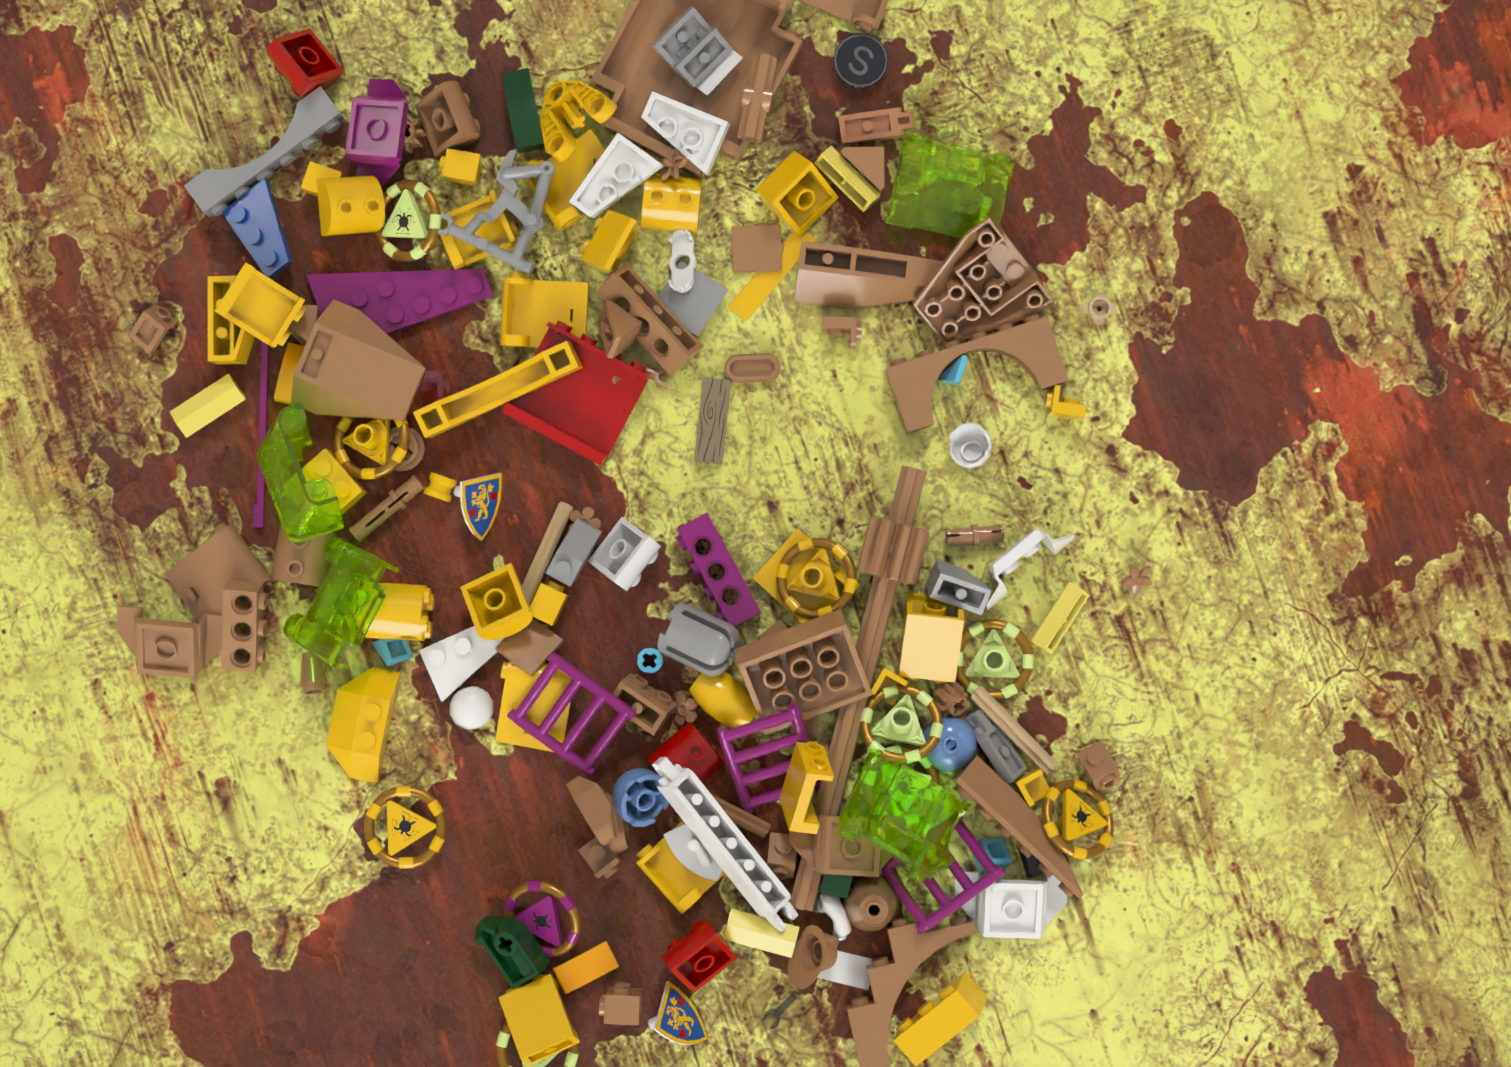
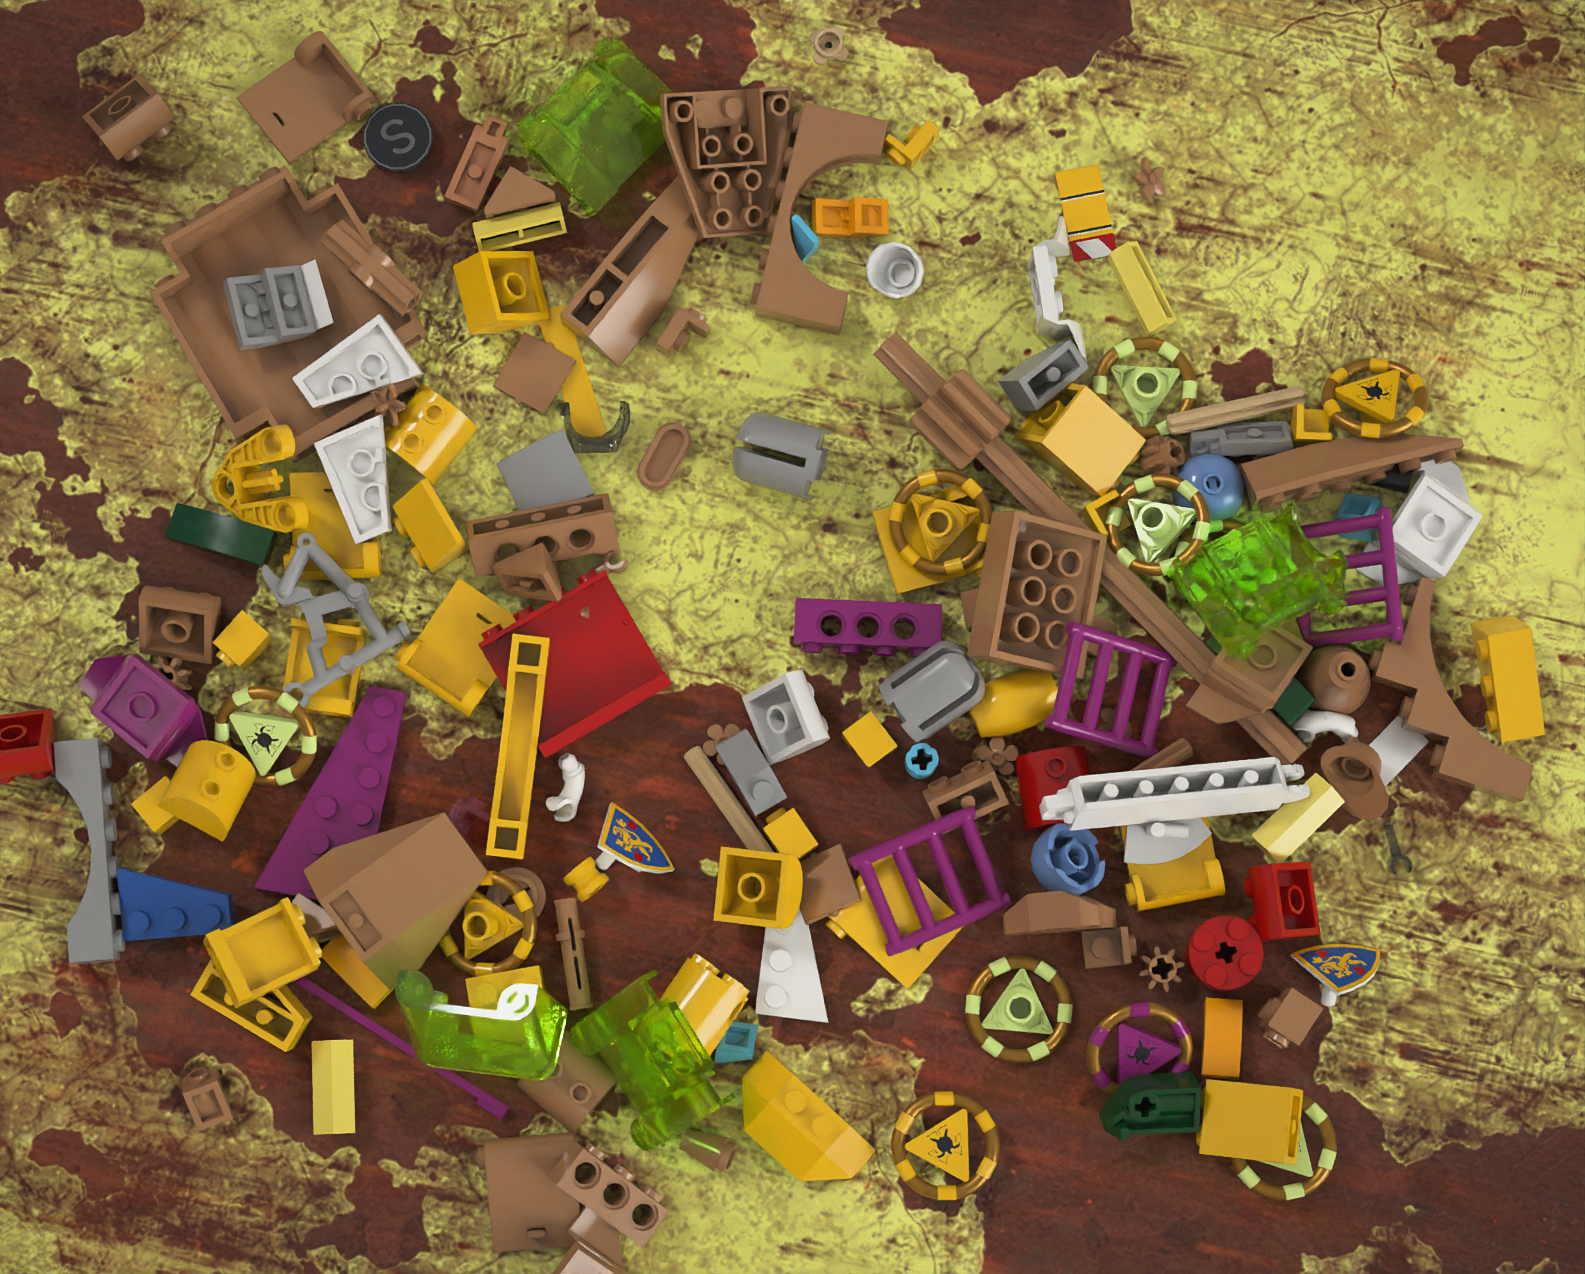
camera: 60 degrees left, 5 degrees down
white hair [449,686,493,730] -> none
white piece [668,229,697,293] -> none
dark tan tile [694,377,731,464] -> none
medium nougat bracket [767,832,797,880] -> none
yellow panel [779,742,834,834] -> none
medium nougat pin [945,524,1004,547] -> none
medium nougat bracket [1077,741,1121,791] -> none
none -> white piece [546,753,585,821]
none -> clear smoke helmet [553,399,630,454]
none -> light grey cylinder [732,412,832,501]
none -> light orange slope [811,197,889,238]
none -> yellow panel [841,711,898,767]
none -> yellowish green piece [965,955,1073,1063]
none -> yellow sticker [1055,164,1117,262]
none -> medium nougat gear [1138,946,1184,992]
none -> red brick [1184,916,1263,992]

